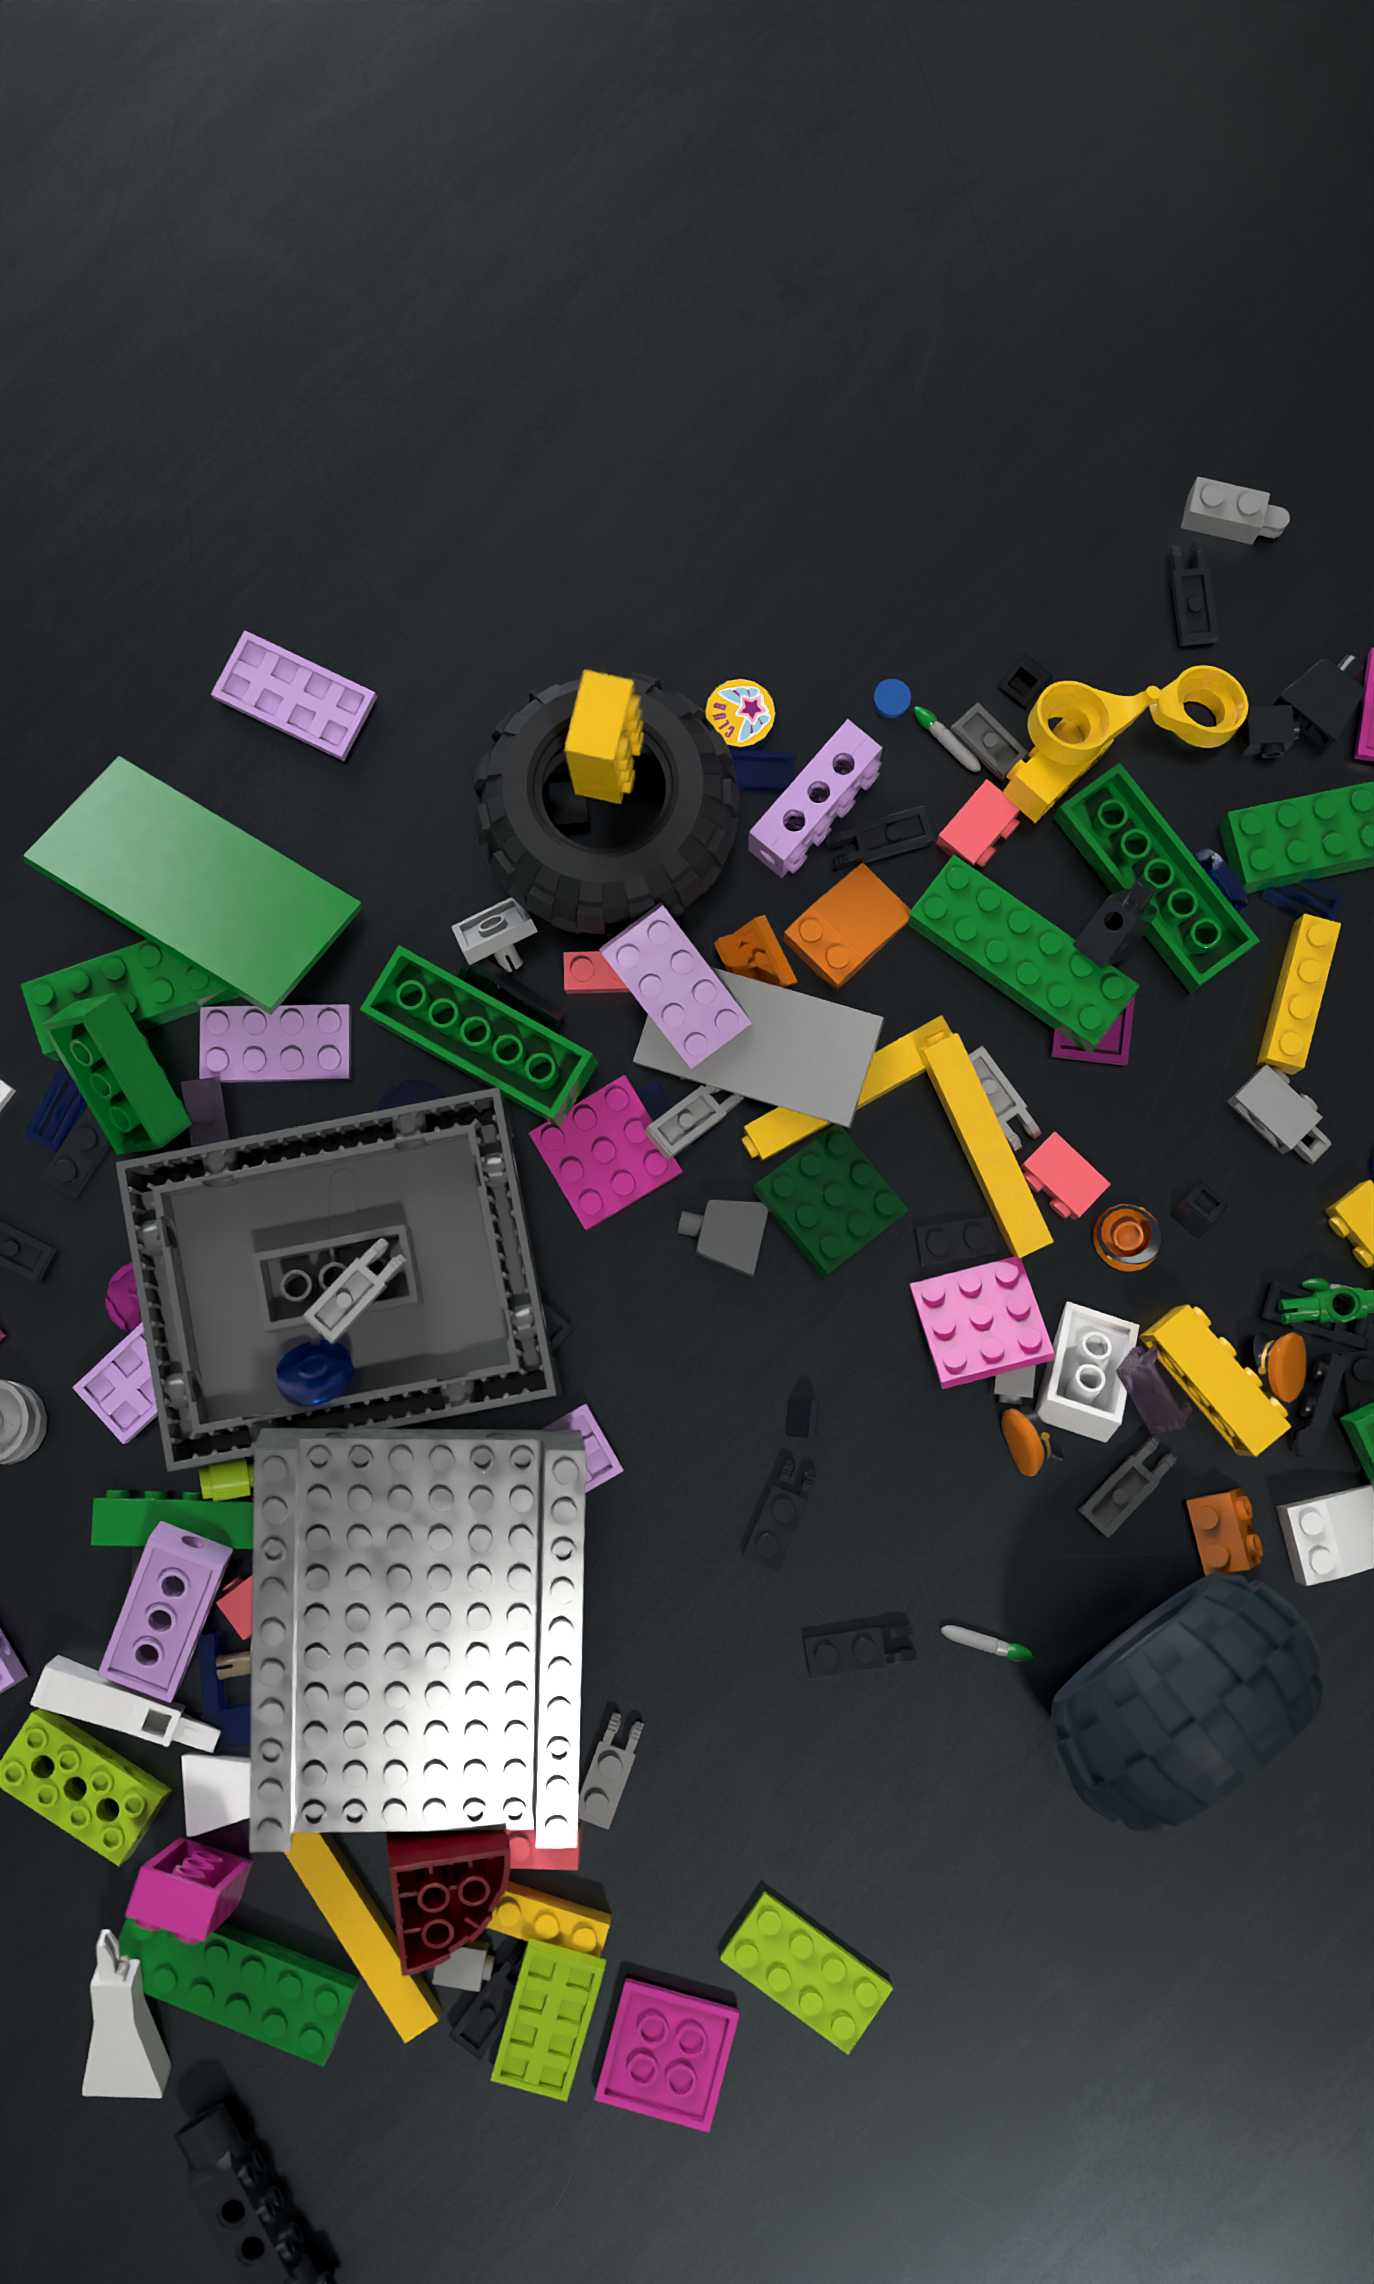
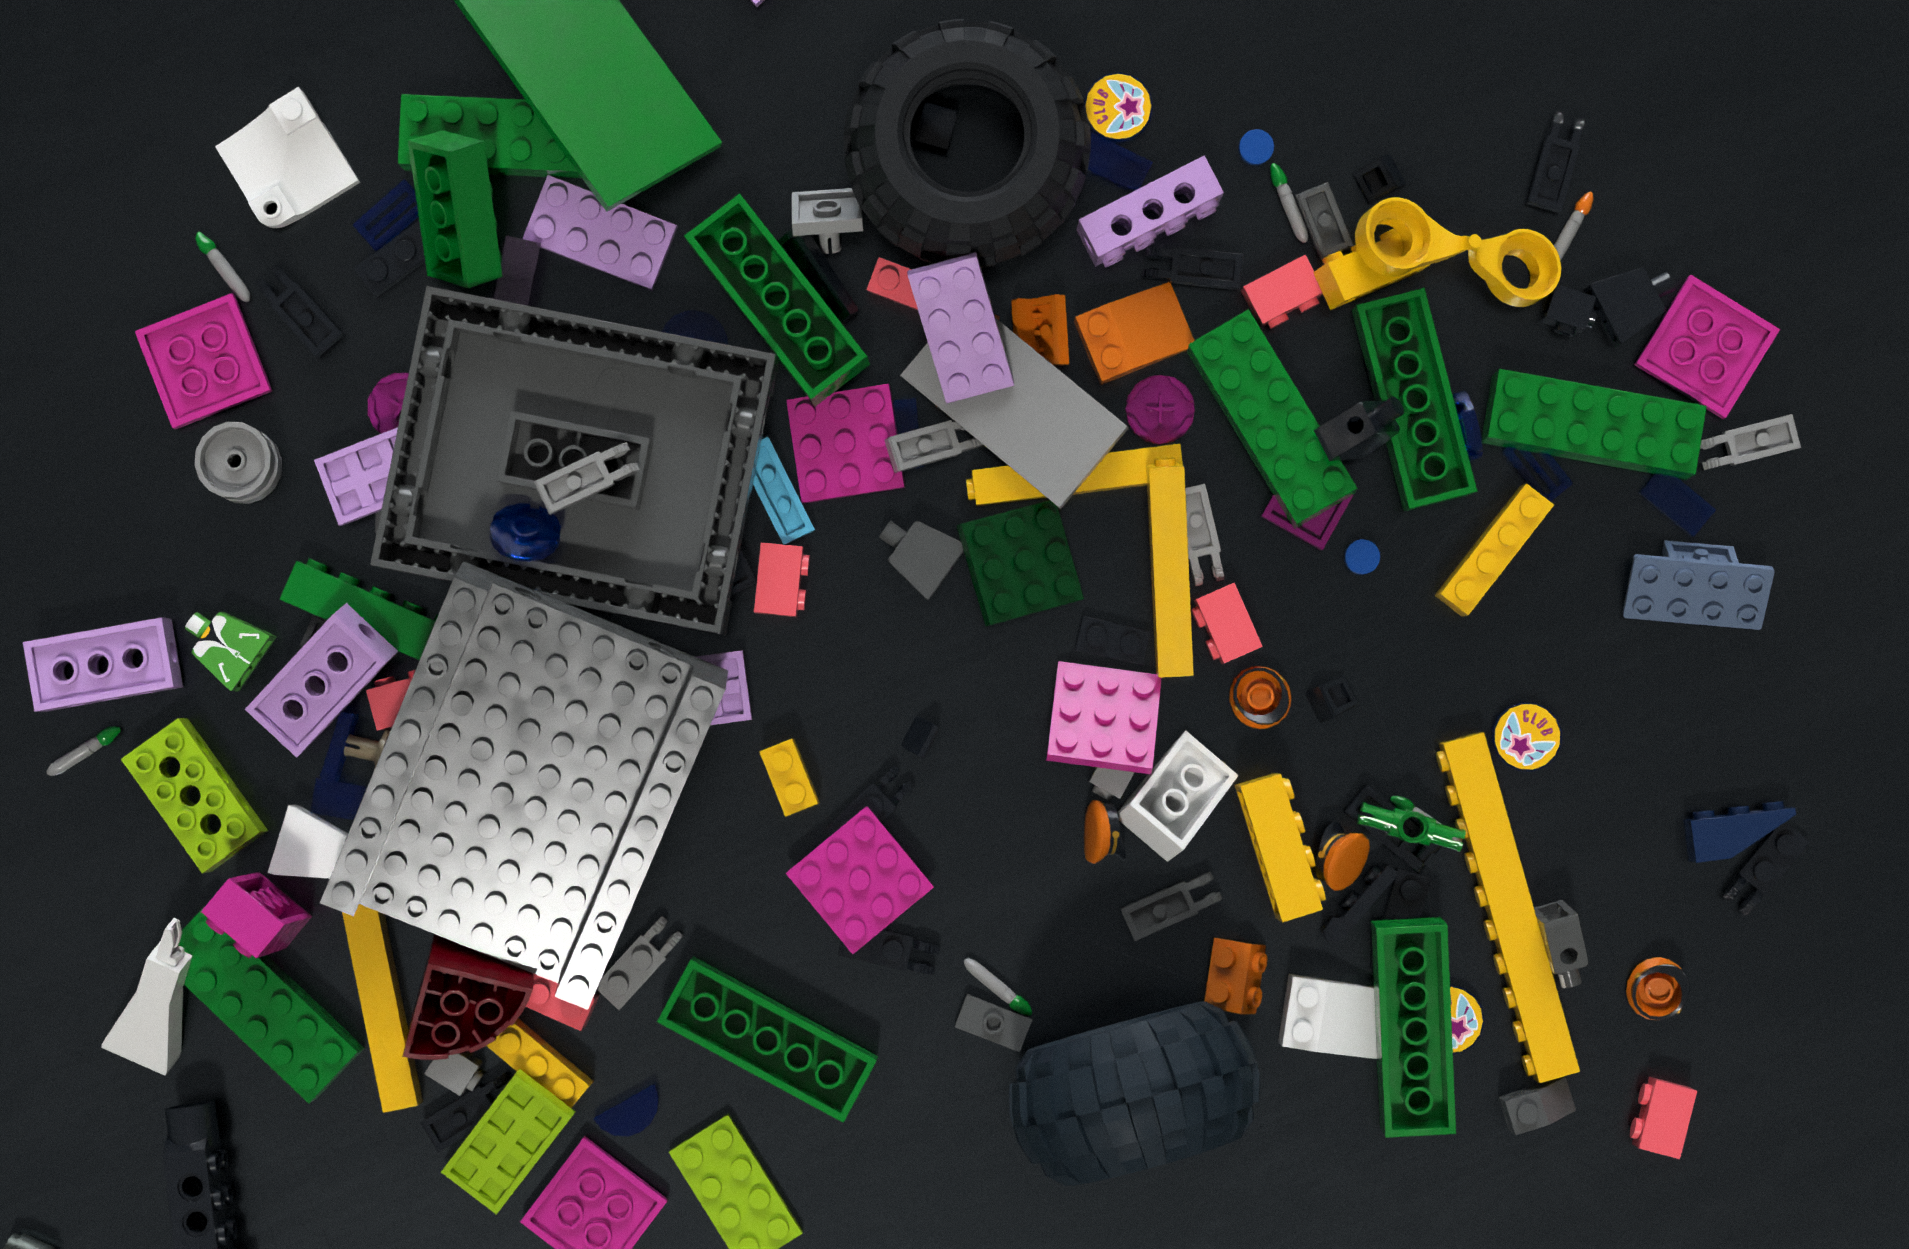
camera: 15 degrees right, 5 degrees up
white piece [30,1655,221,1753] -> none
lime brick [199,1458,254,1502] -> none
yellow brick [565,670,644,804] -> none
clear purple hinge [1115,1345,1192,1434] -> none
light grey brick [1181,477,1290,545] -> none
light grey brick [1227,1065,1332,1164] -> none
none -> bright green torso [185,612,277,691]
none -> clear blue tile [593,1083,659,1137]
none -> green brick [657,957,878,1123]
none -> medium azure plate [753,437,815,545]
none -> coral brick [754,542,810,617]
none -> yellow brick [759,738,820,817]
none -> dark pink plate [786,806,934,954]
none -> dark grey plate [955,994,1032,1052]
none -> magenta tile [1125,375,1195,445]
none -> blue tile [1344,539,1380,575]
none -> light grey piece [1554,192,1594,261]

